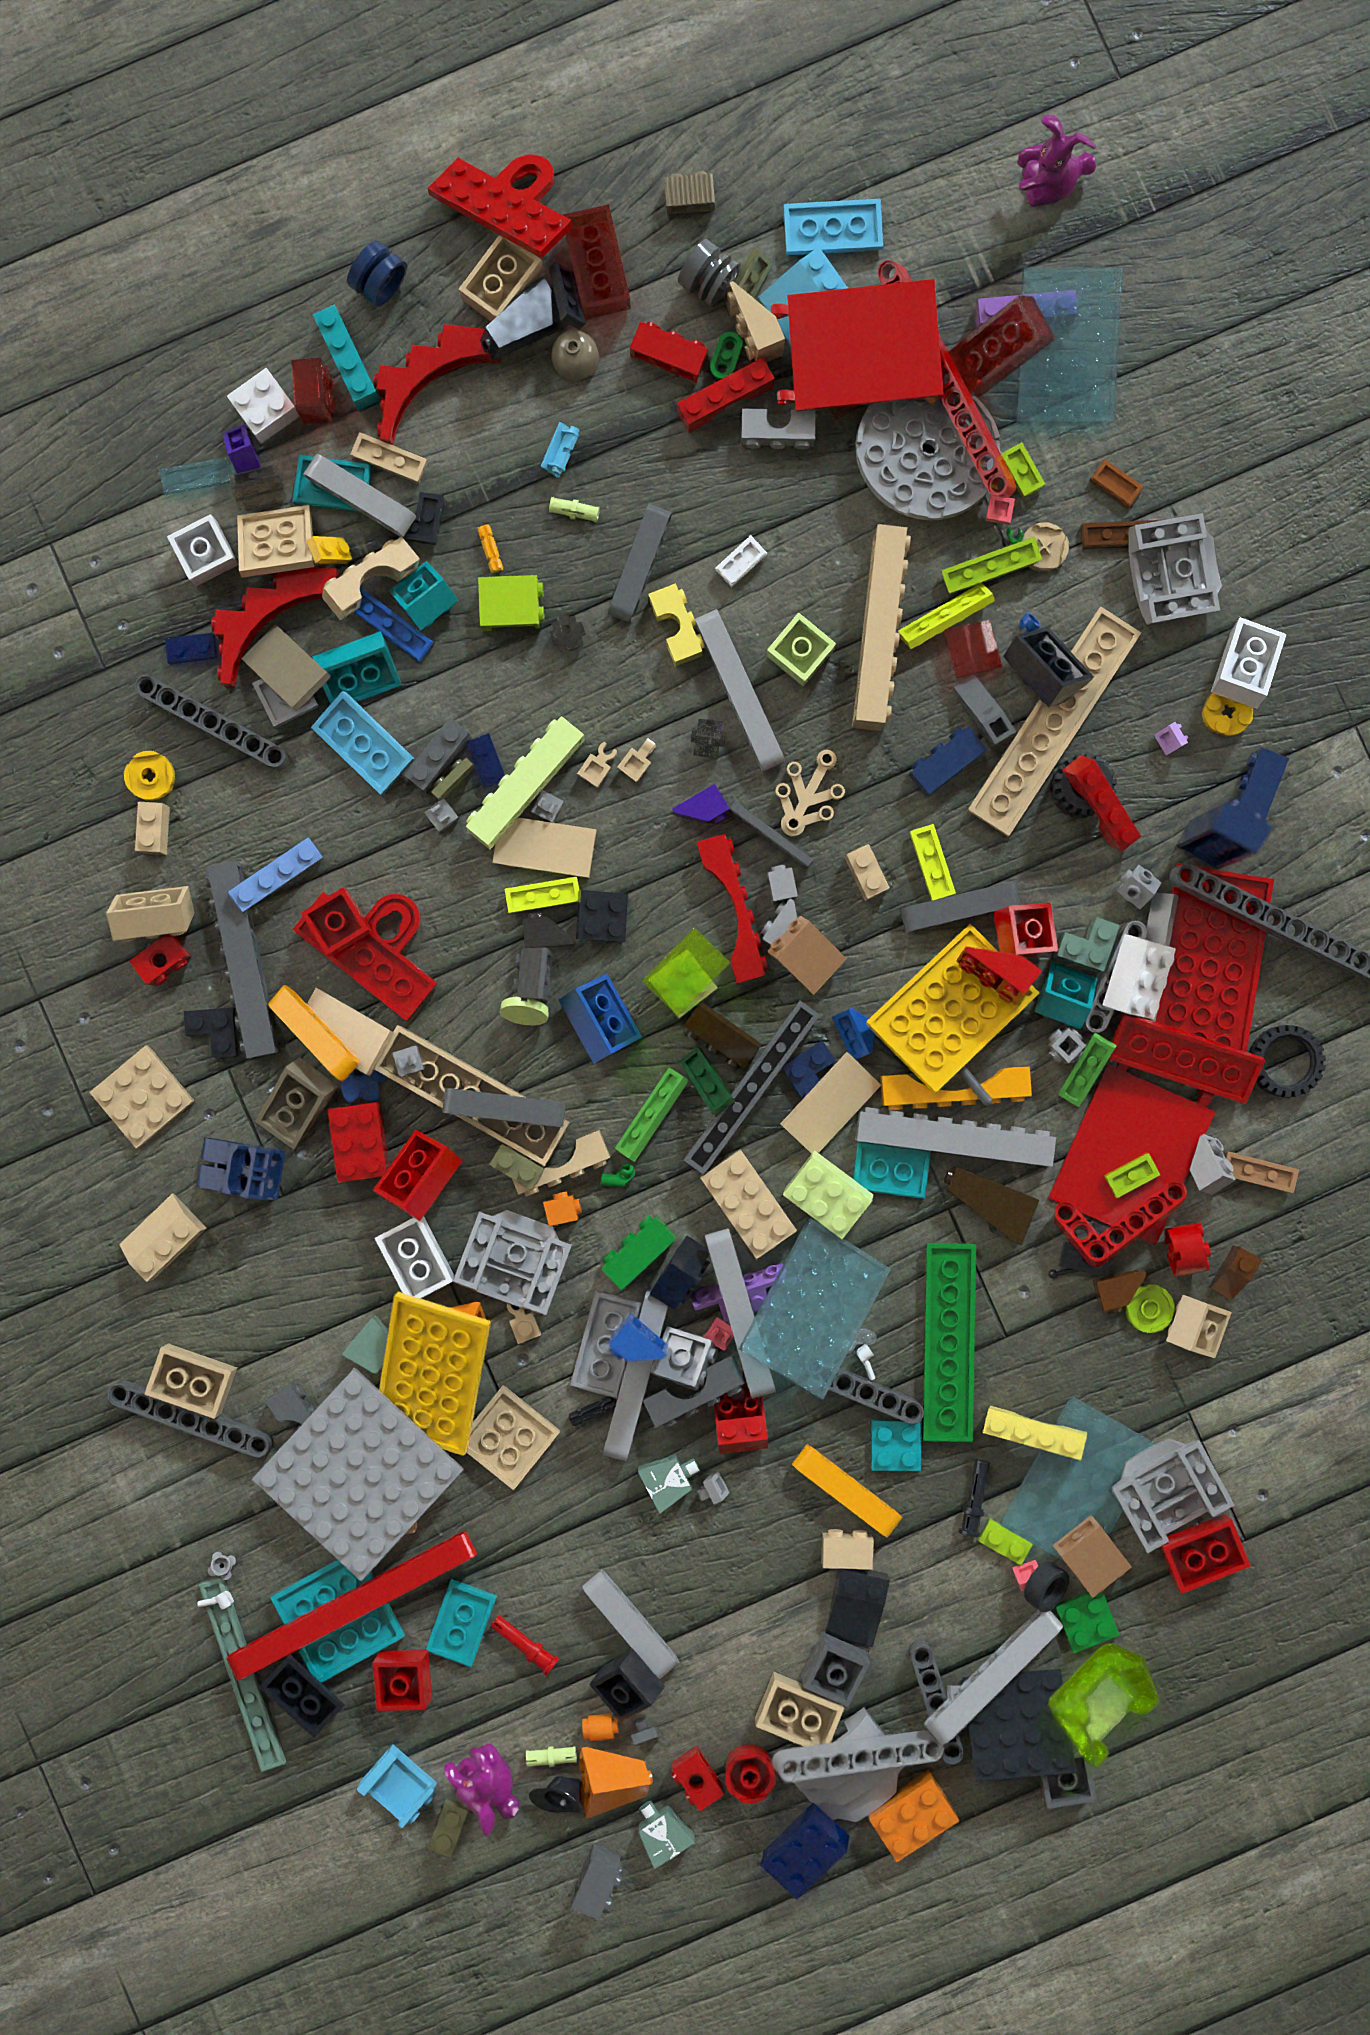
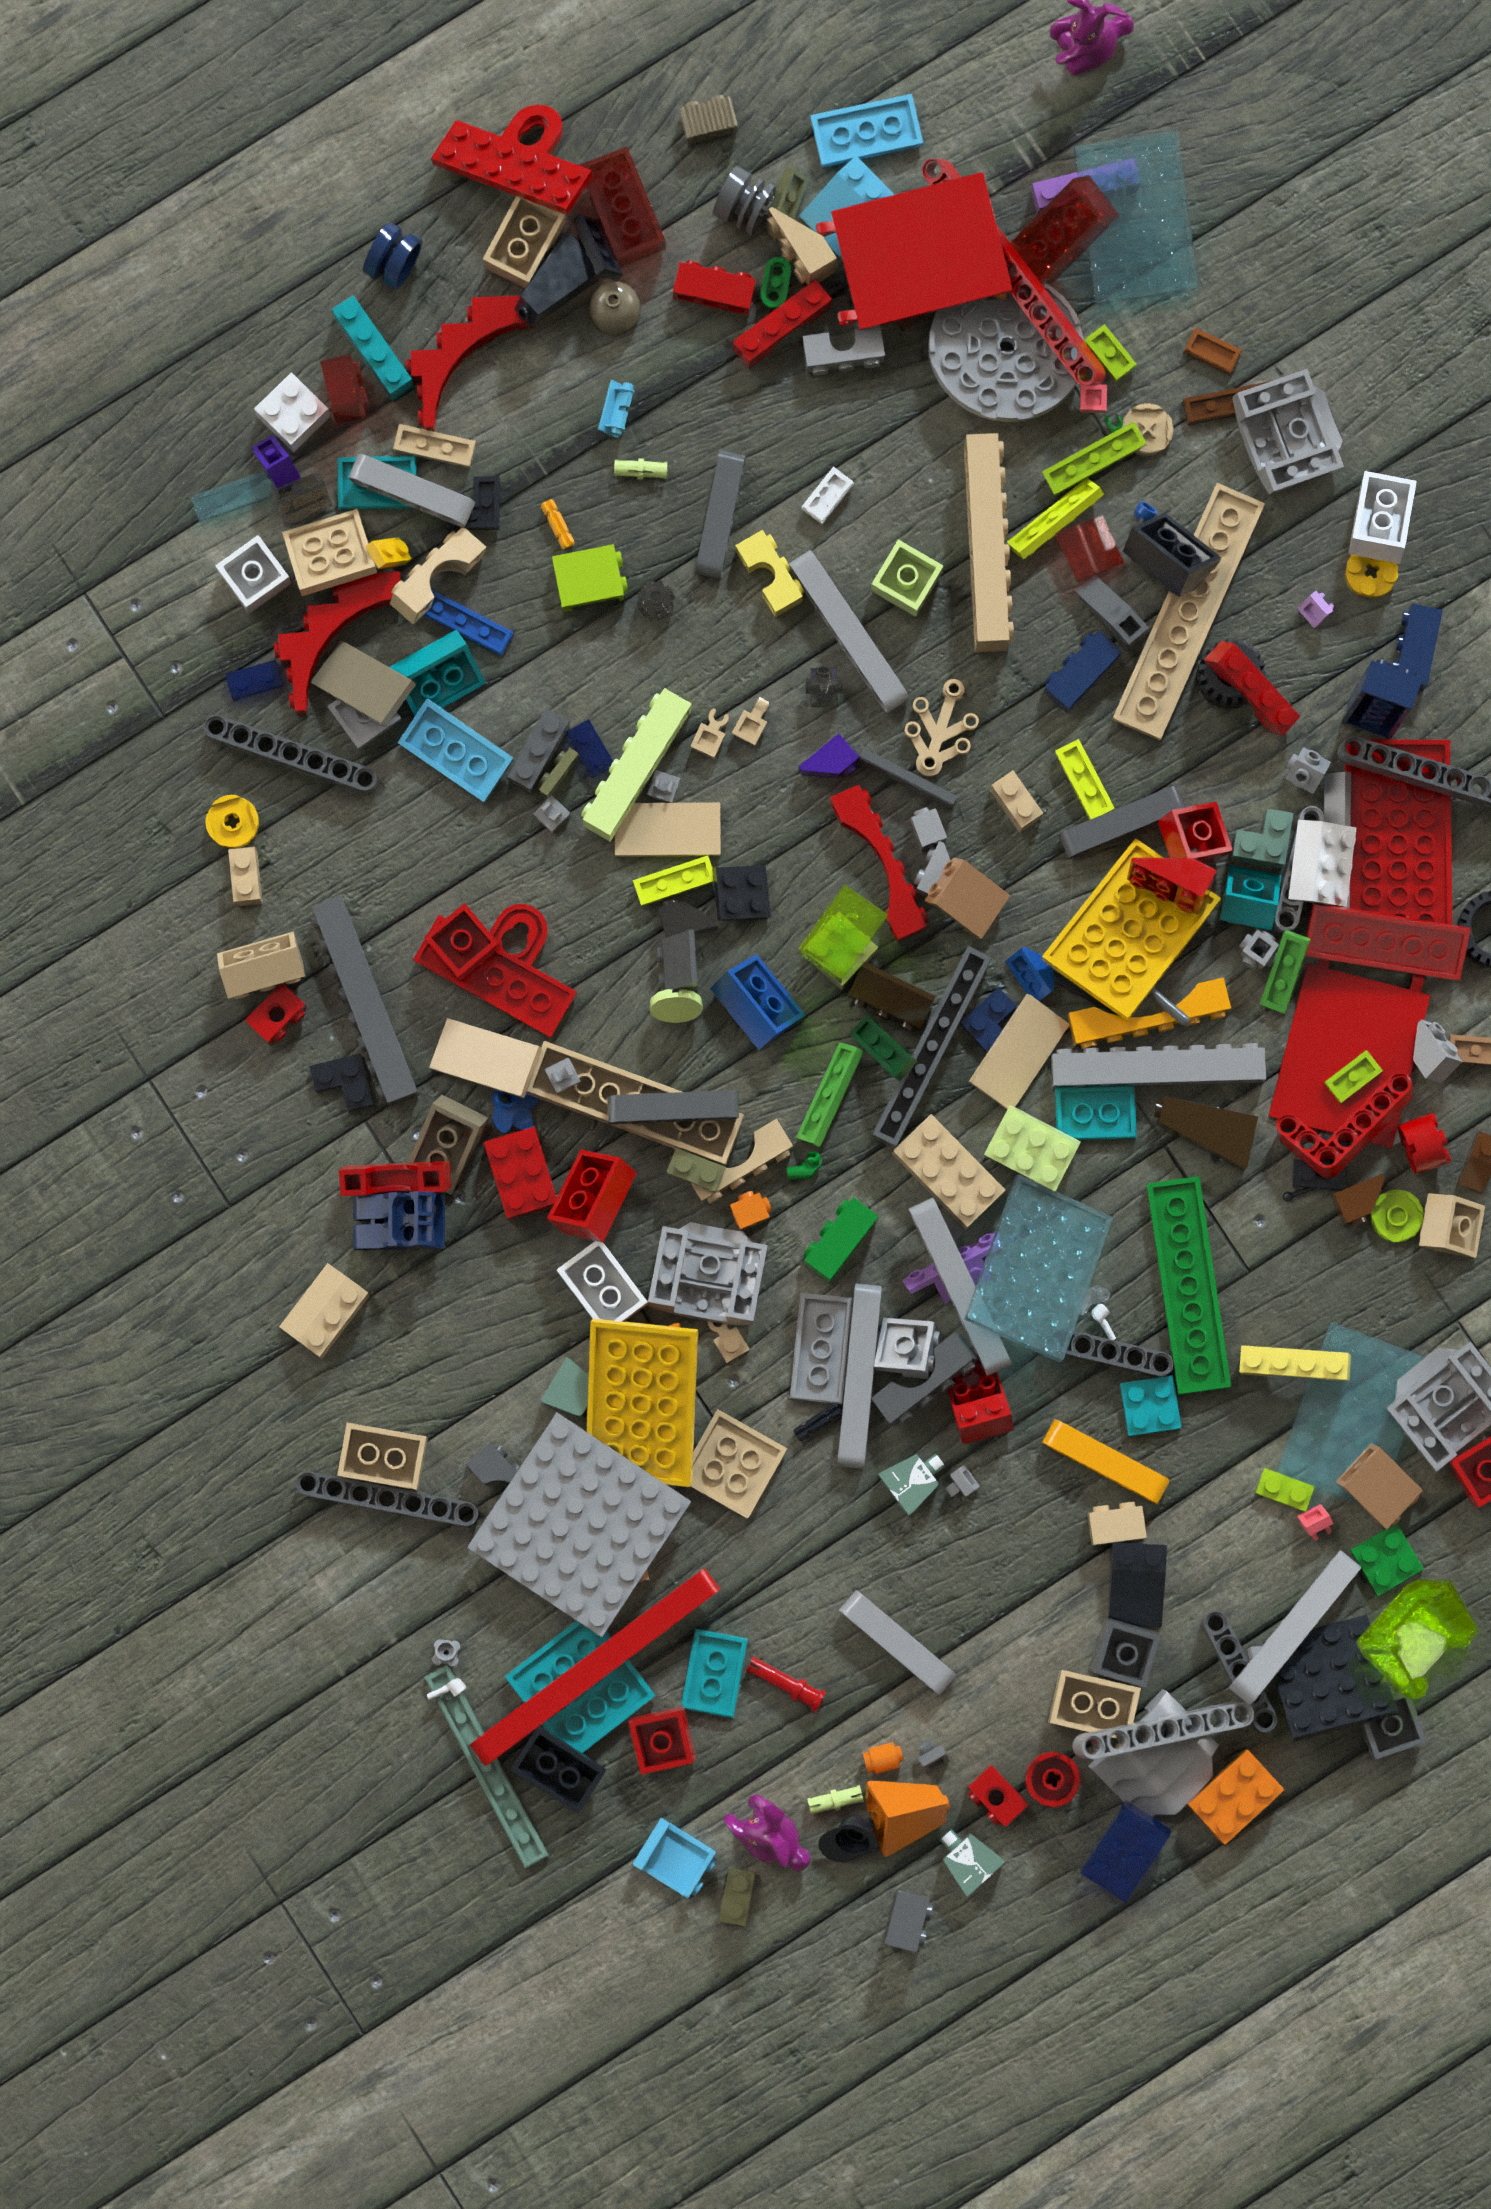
camera: 15 degrees left, 5 degrees down
tan plate [89,1045,194,1149] -> none
medium blue plate [227,837,323,913] -> none
light orange beam [268,985,360,1081] -> none
teal slope [389,561,459,630] -> none
black brick [589,1649,665,1722] -> none
blue slope [608,1313,668,1361] -> none
black brick [650,1235,710,1310] -> none
coral tile [704,1316,734,1351] -> none
black pin [958,1459,990,1537] -> none
black tyre [1024,1561,1069,1612] -> none
none -> red arch [339,1161,452,1196]

